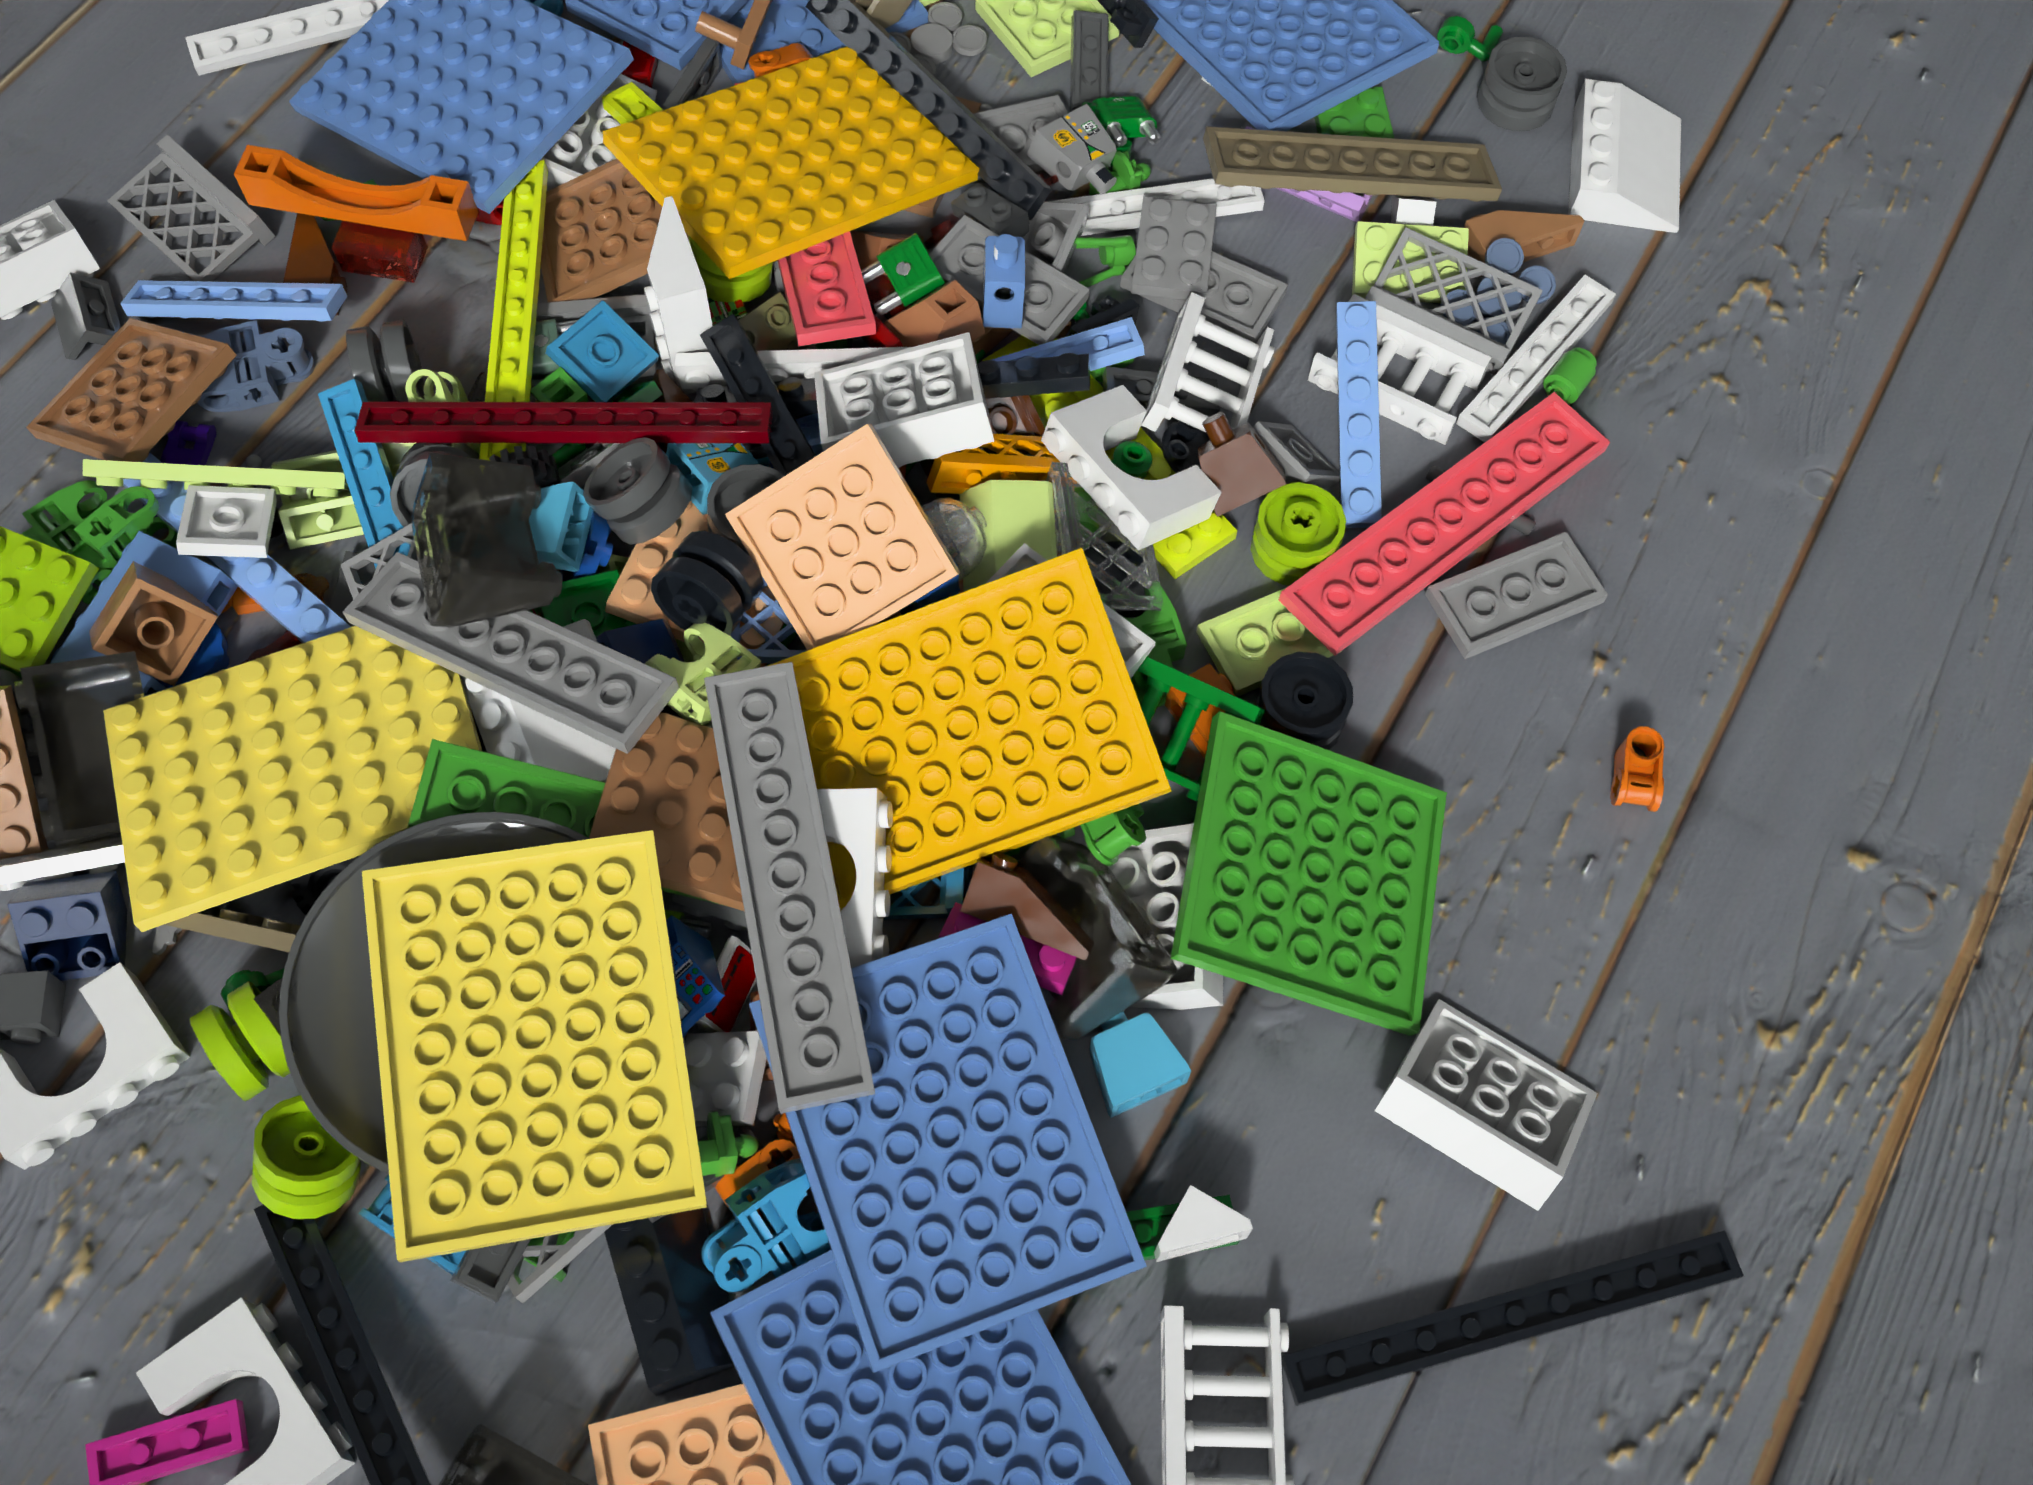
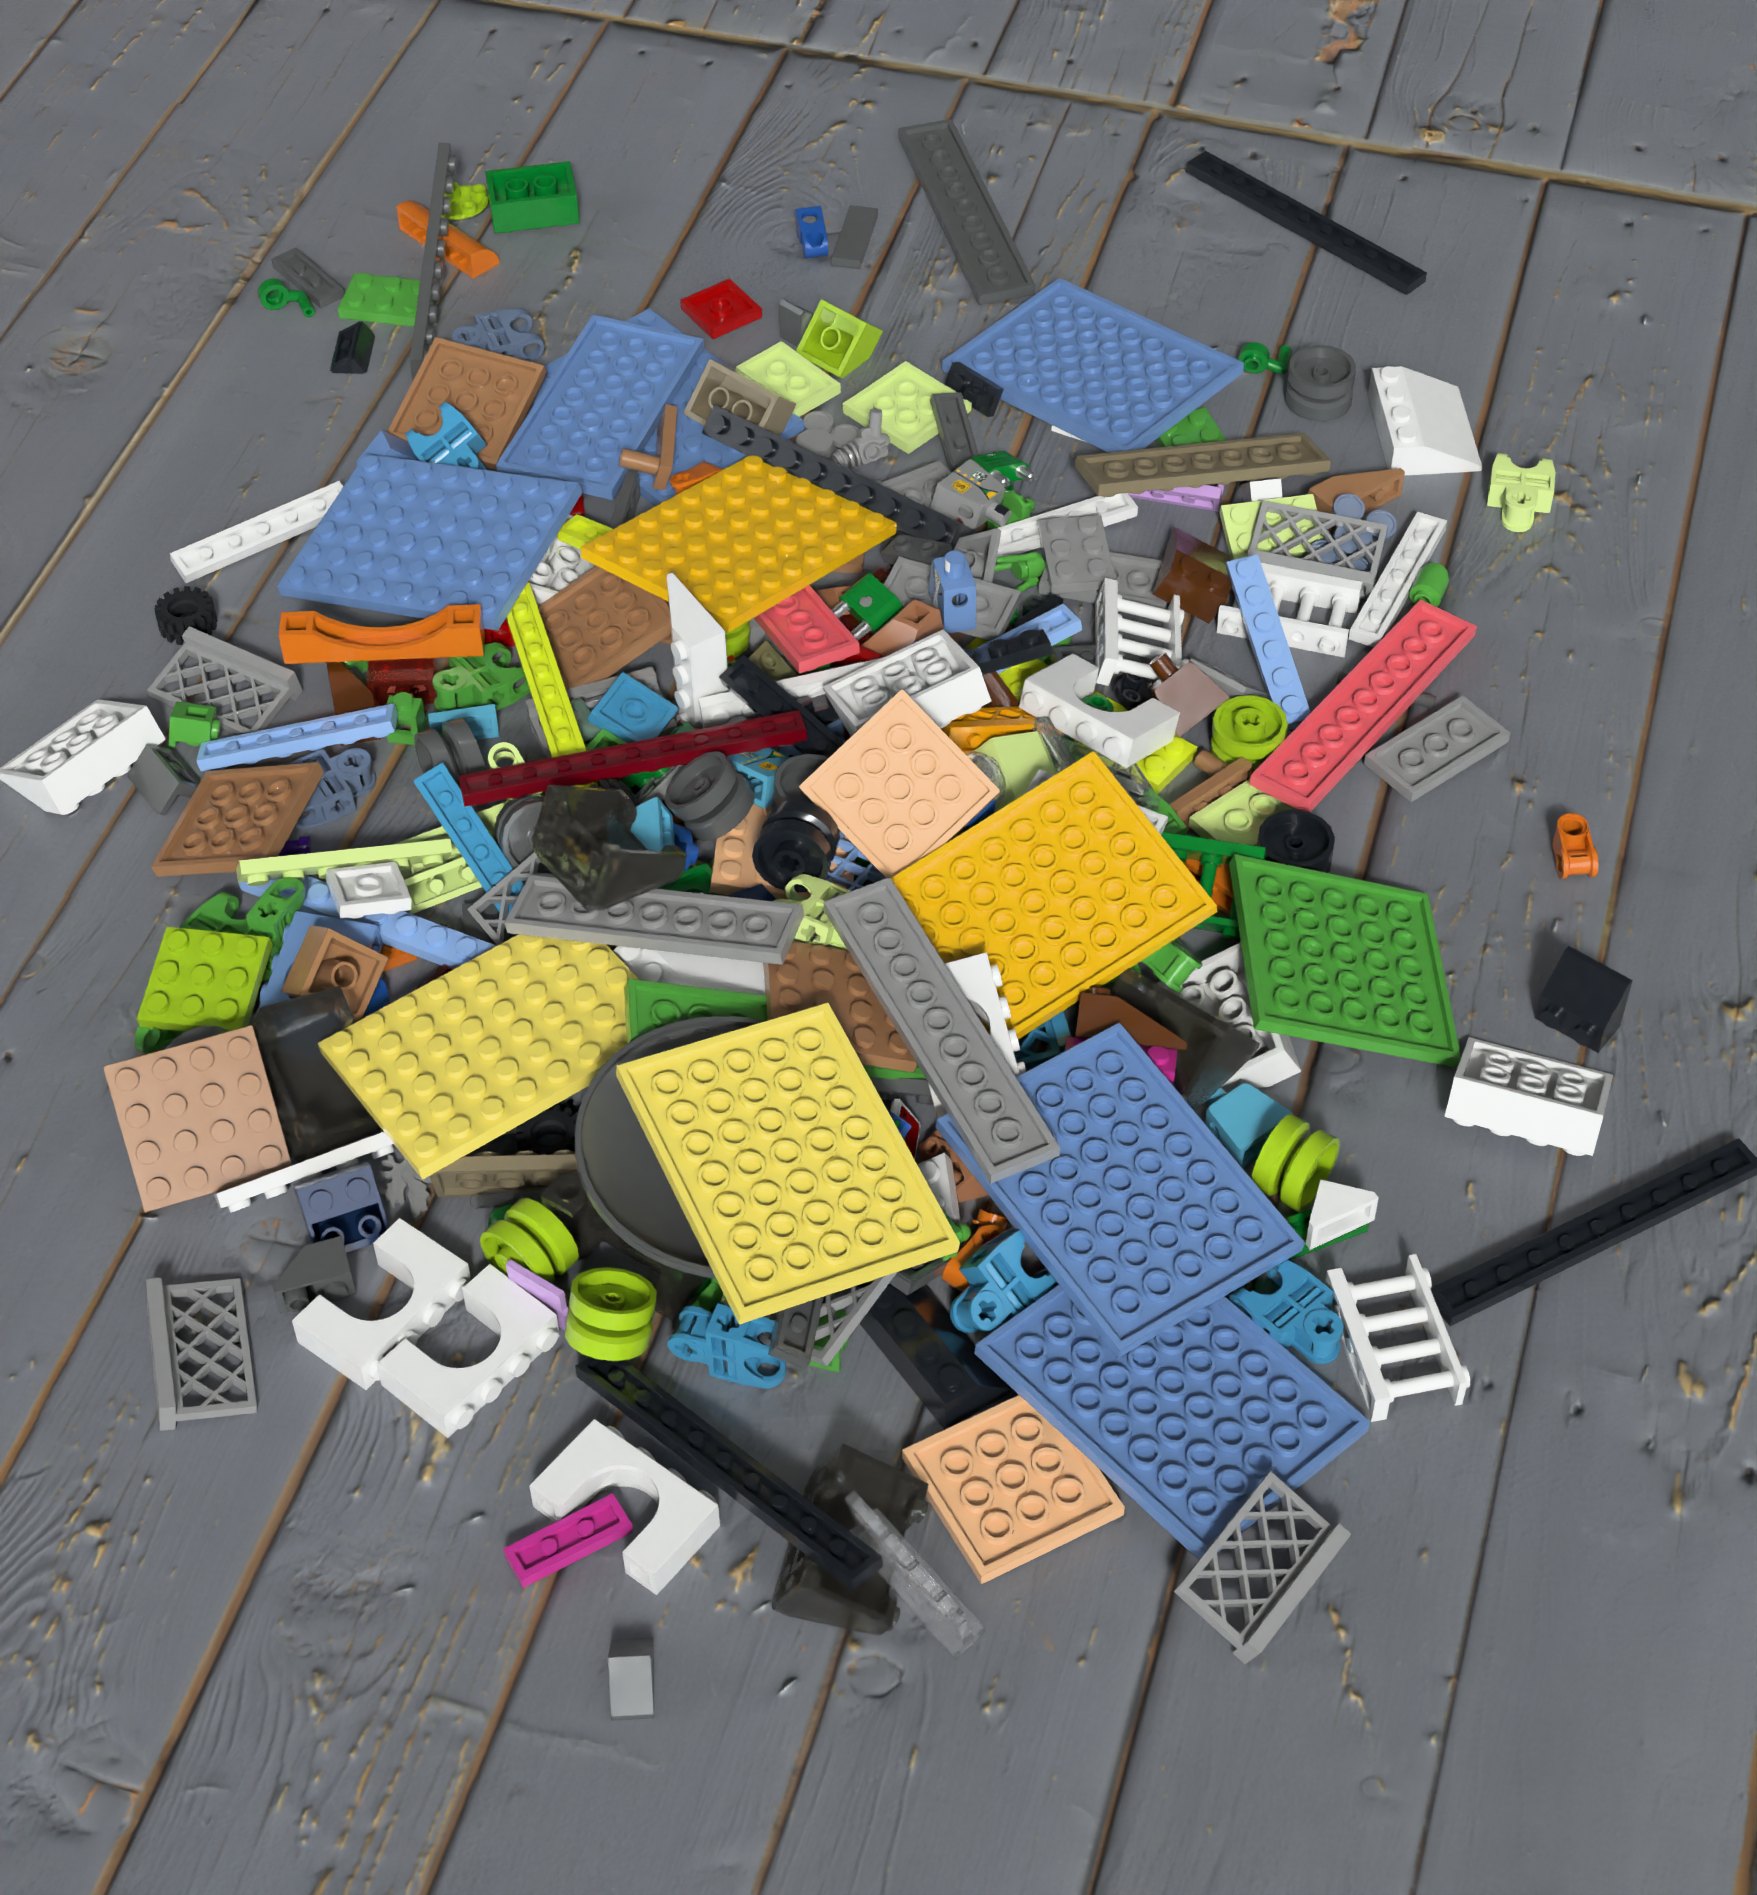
camera: 10 degrees left, 15 degrees down
none -> black tyre [154,586,217,645]
none -> bright green brick [169,701,221,747]
none -> white arch [377,1264,560,1438]
none -> bright green brick [386,692,428,745]
none -> medium azure panel [428,704,500,740]
none -> bright green piece [433,643,530,712]
none -> dark grey piece [470,1187,563,1209]
none -> lavender piece [505,1259,569,1330]
none -> light grey piece [831,408,890,468]
none -> reddish brown slope [1153,527,1231,624]
none -> medium nougat piece [1169,750,1252,831]
none -> dark azure piece [1229,1260,1343,1364]
none -> lime wheel [1251,1114,1340,1212]
none -> yellowish green piece [1487,453,1556,532]
none -> black slope [1535,946,1633,1053]

